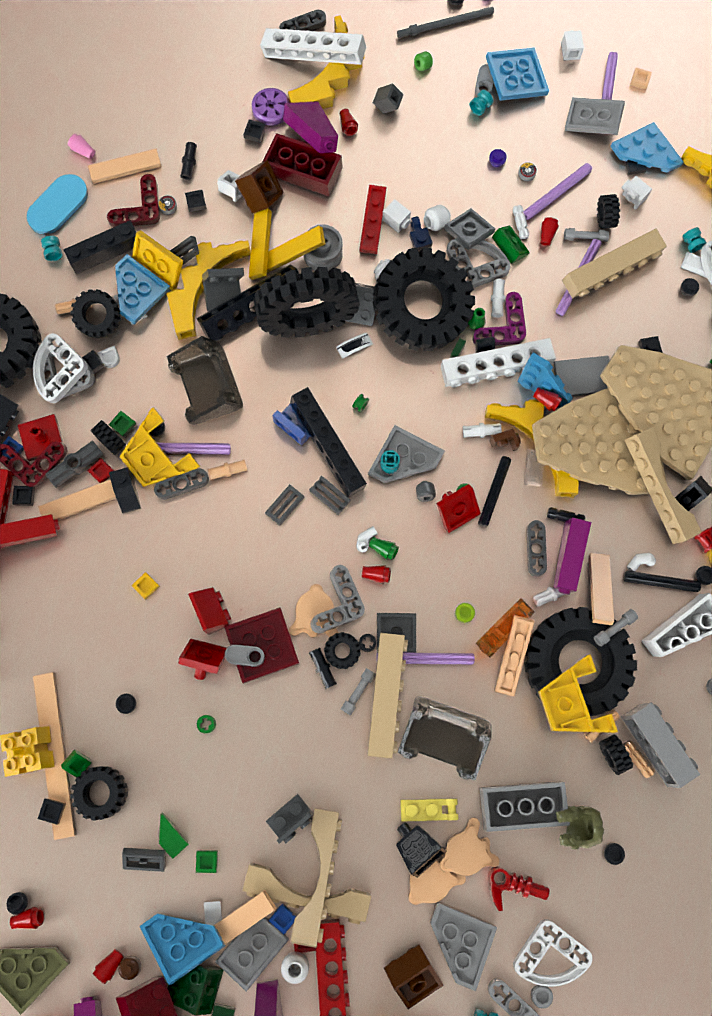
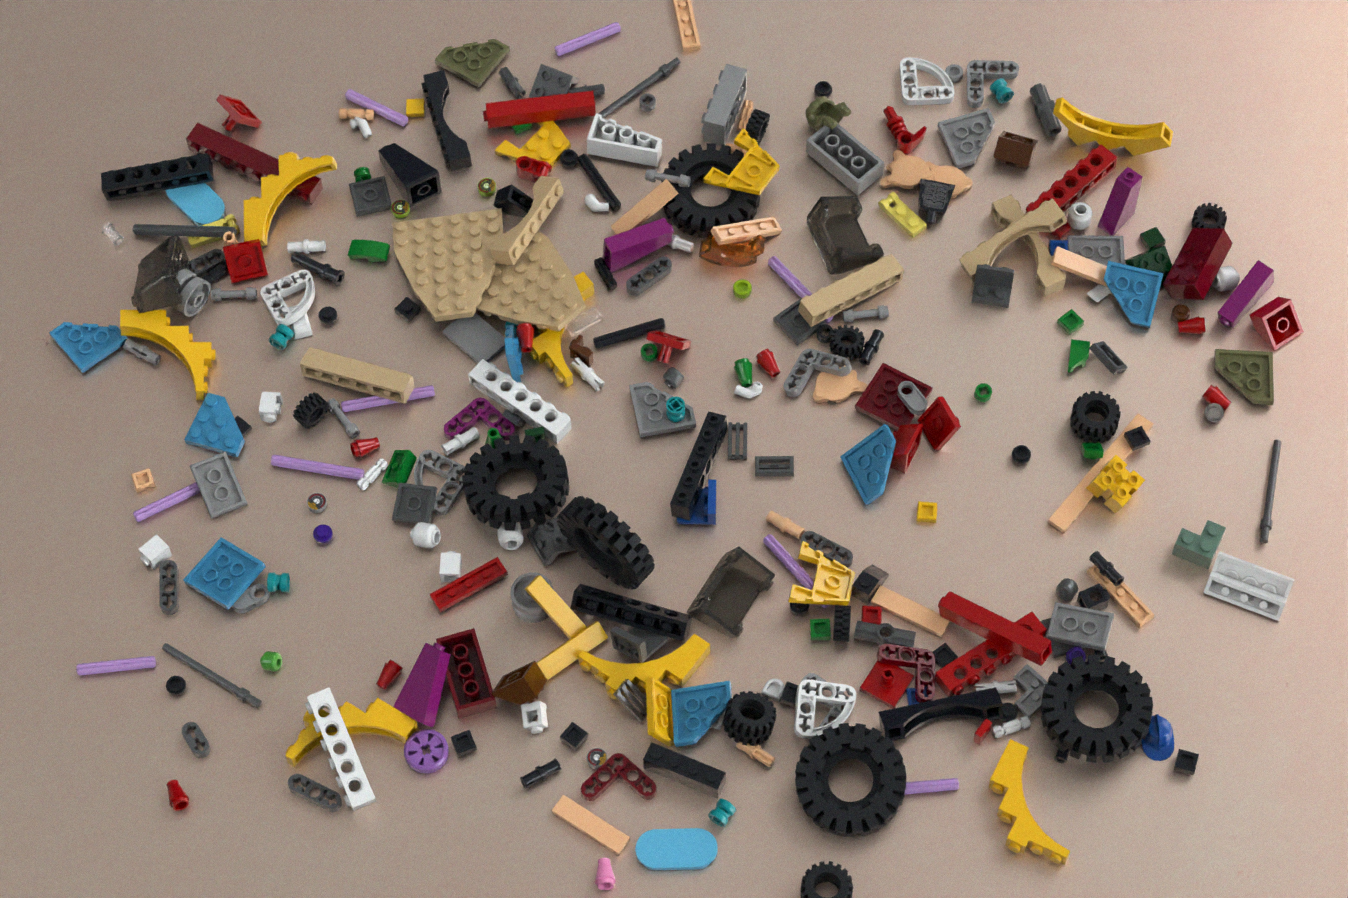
camera: 125 degrees left, 15 degrees down
green bush [352,394,370,412] -> none
dark grey brick [372,83,404,114] -> none
dark blue plate [409,216,433,250] -> none
none -> dark grey beam [159,560,179,615]
none -> dark azure plate [840,424,896,505]

